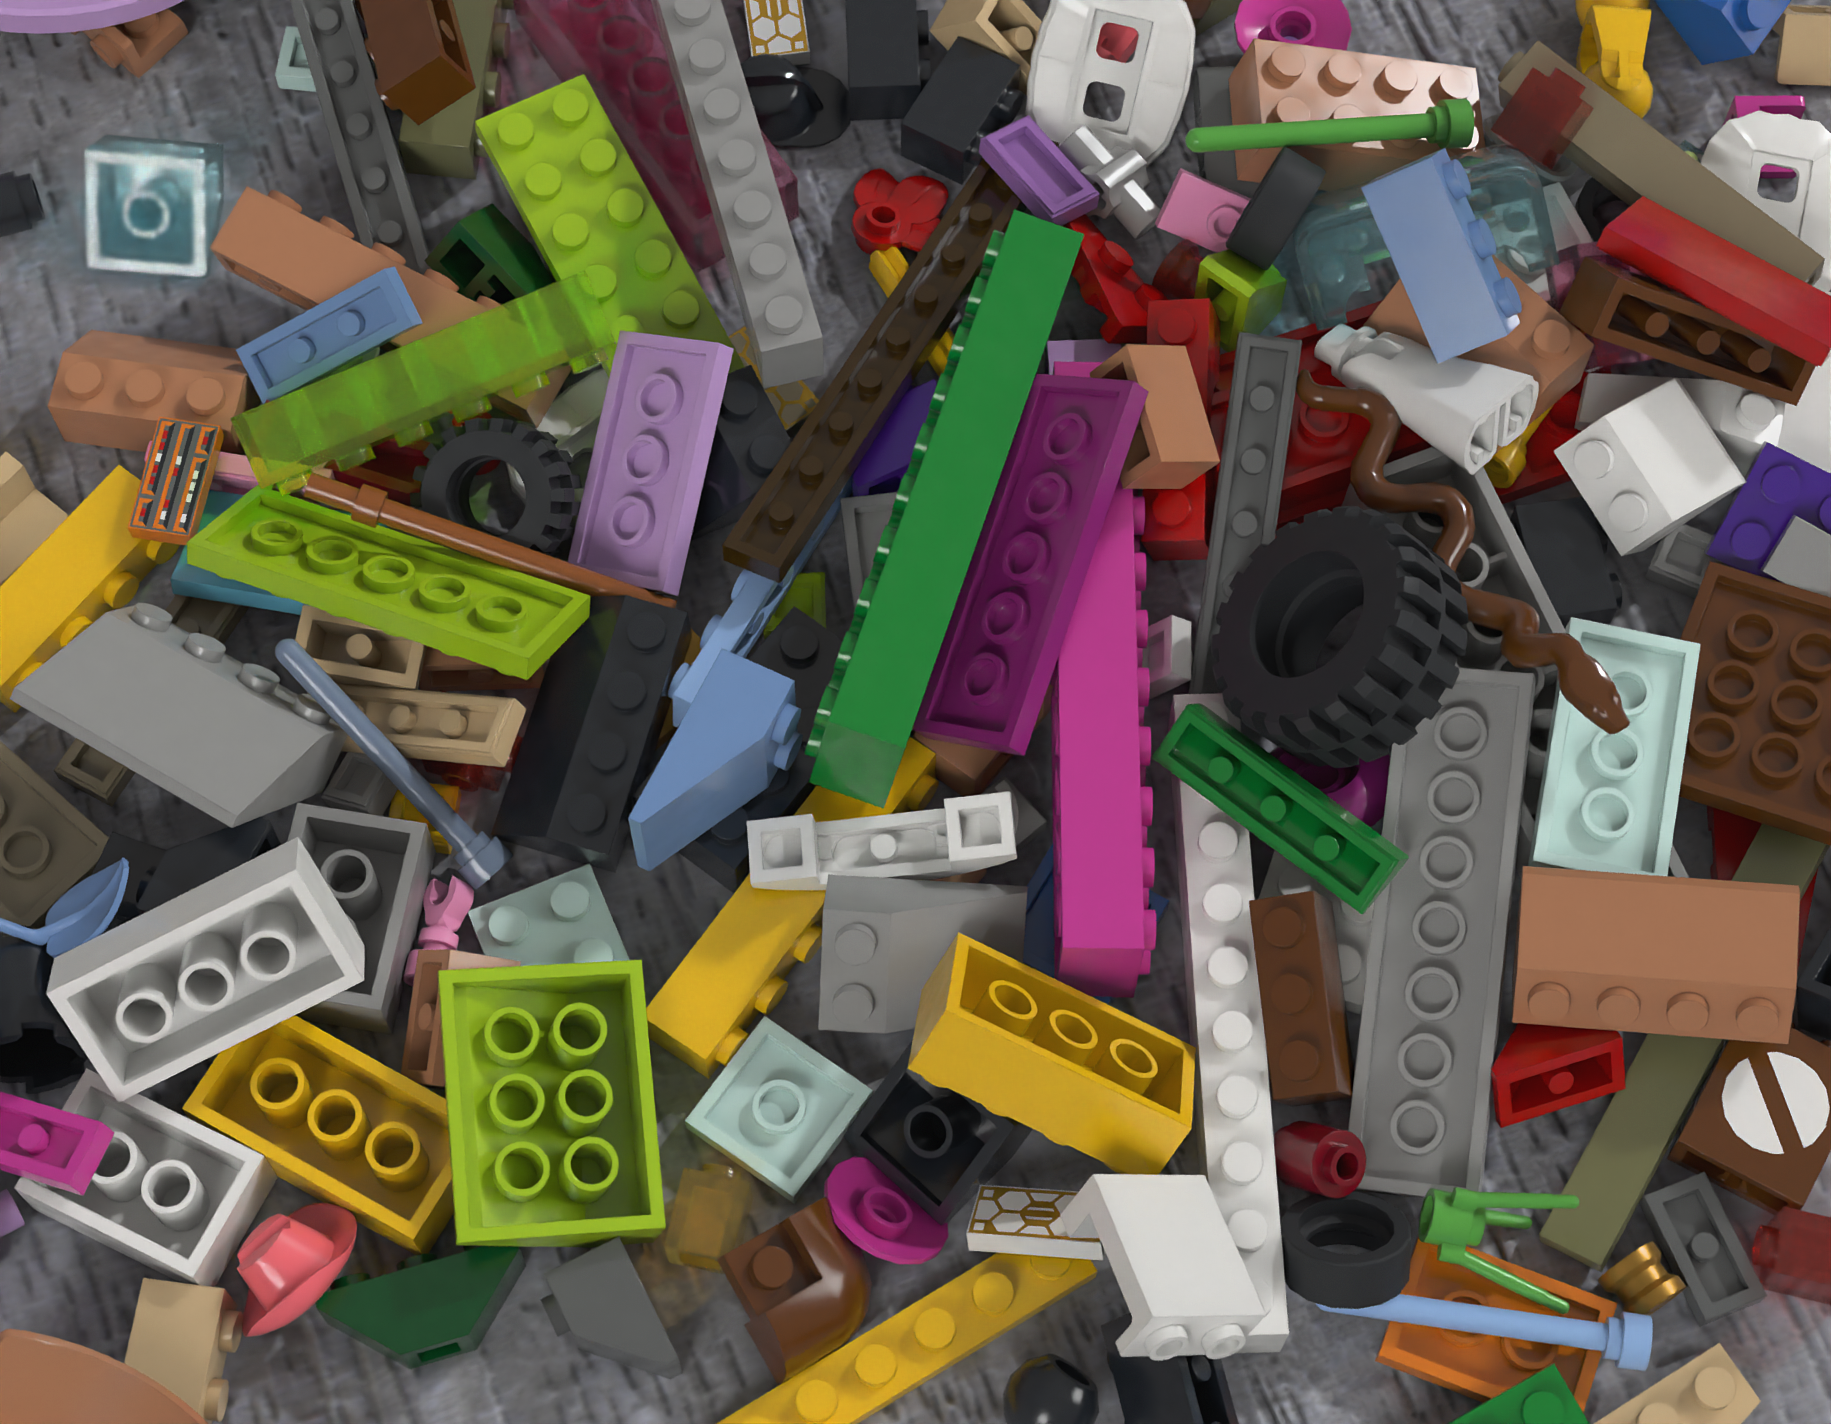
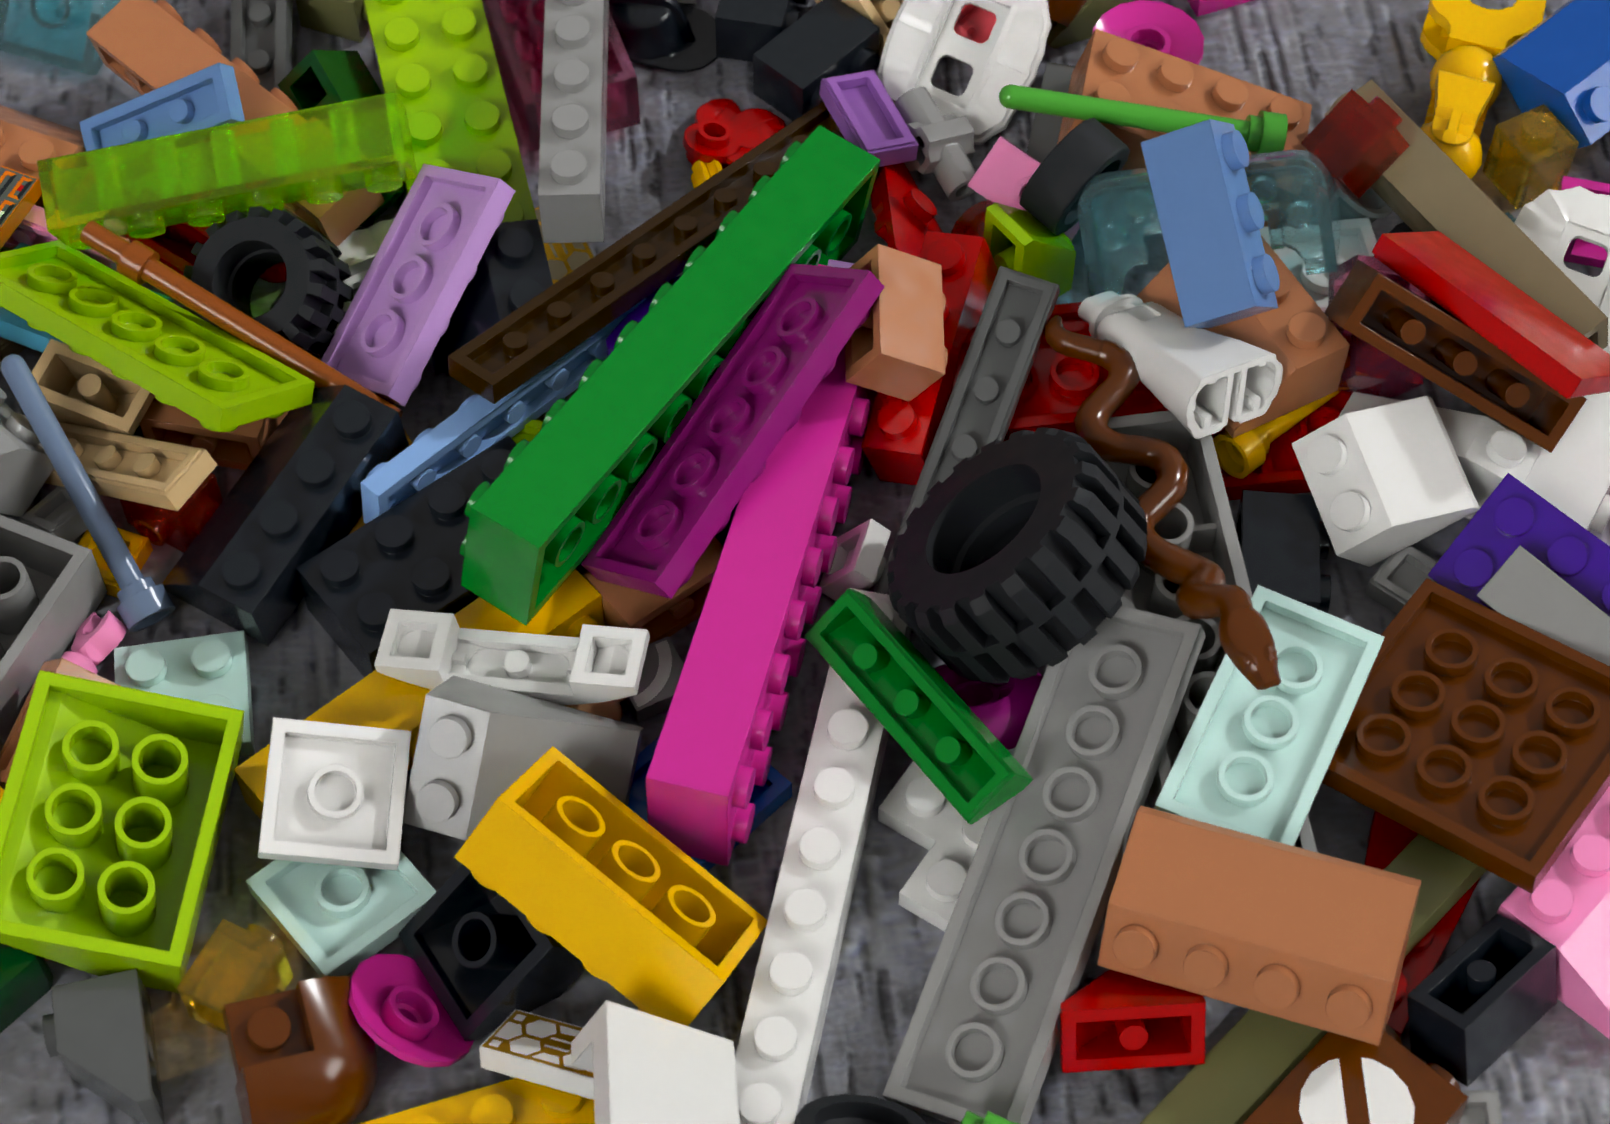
camera: 15 degrees right, 10 degrees down
medium blue slope [628,648,803,871] -> none
reddish brown brick [1249,891,1354,1107] -> none
dark red brick [1273,1121,1366,1198] -> none
none -> white plate [257,717,411,870]
none -> clear yellow brick [1482,104,1579,210]

